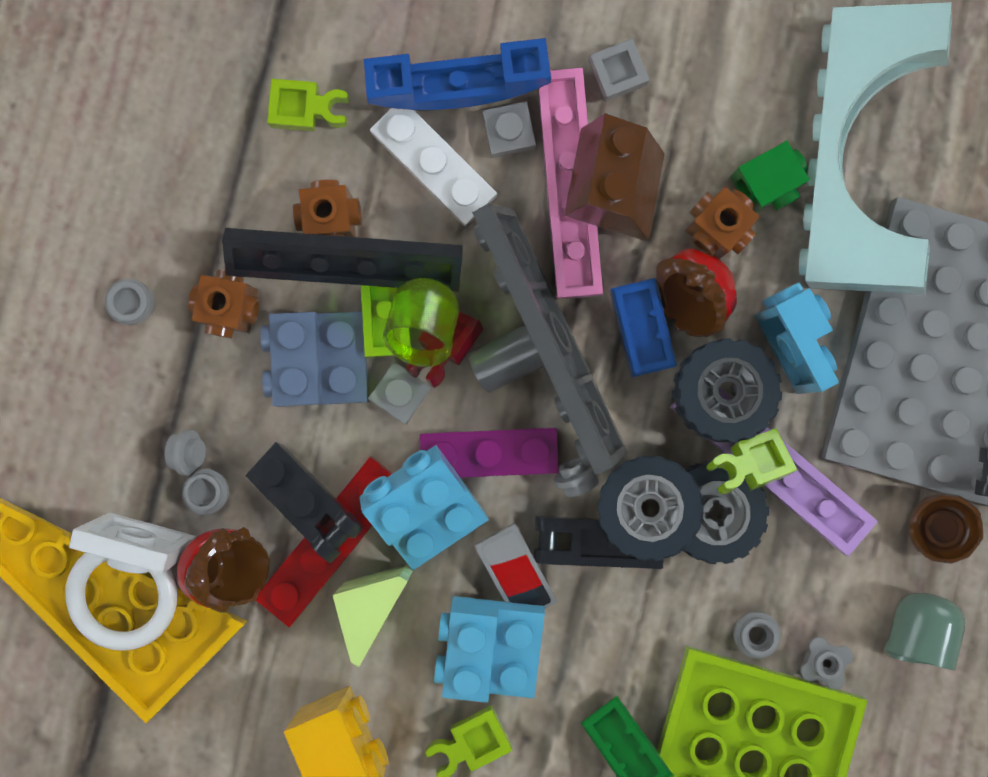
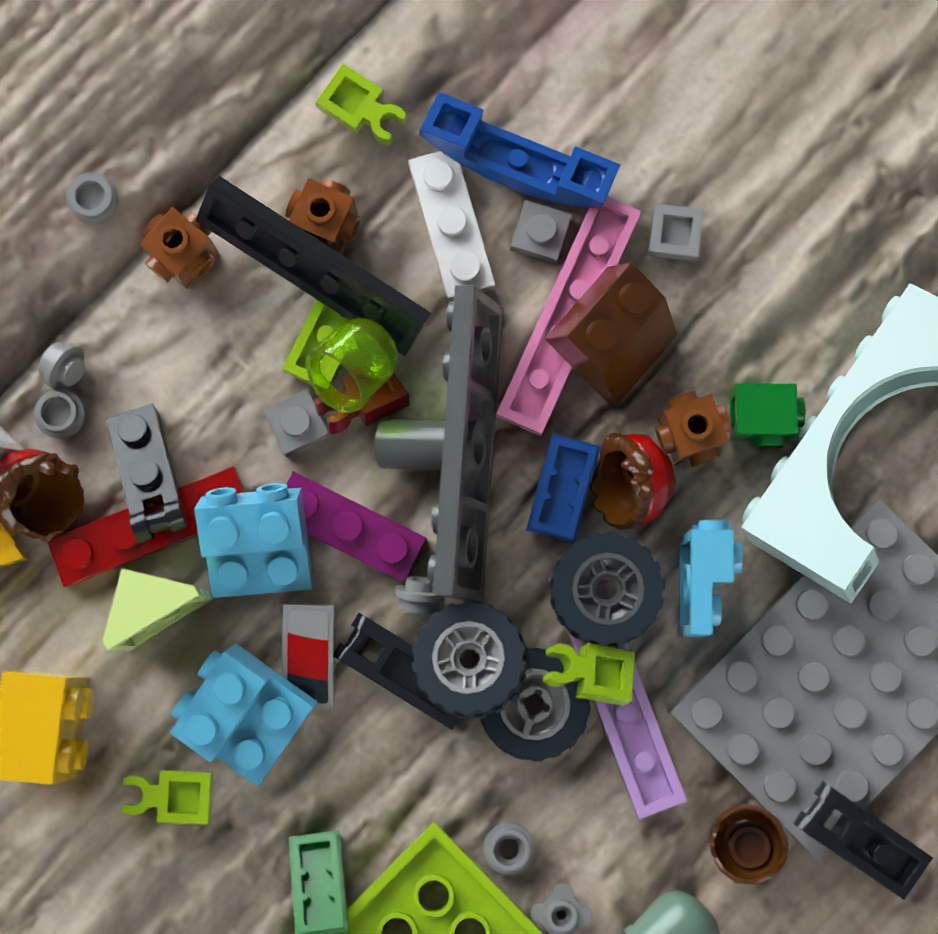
camera: 30 degrees right, 5 degrees down
sand blue plate [260,311,369,407] -> none

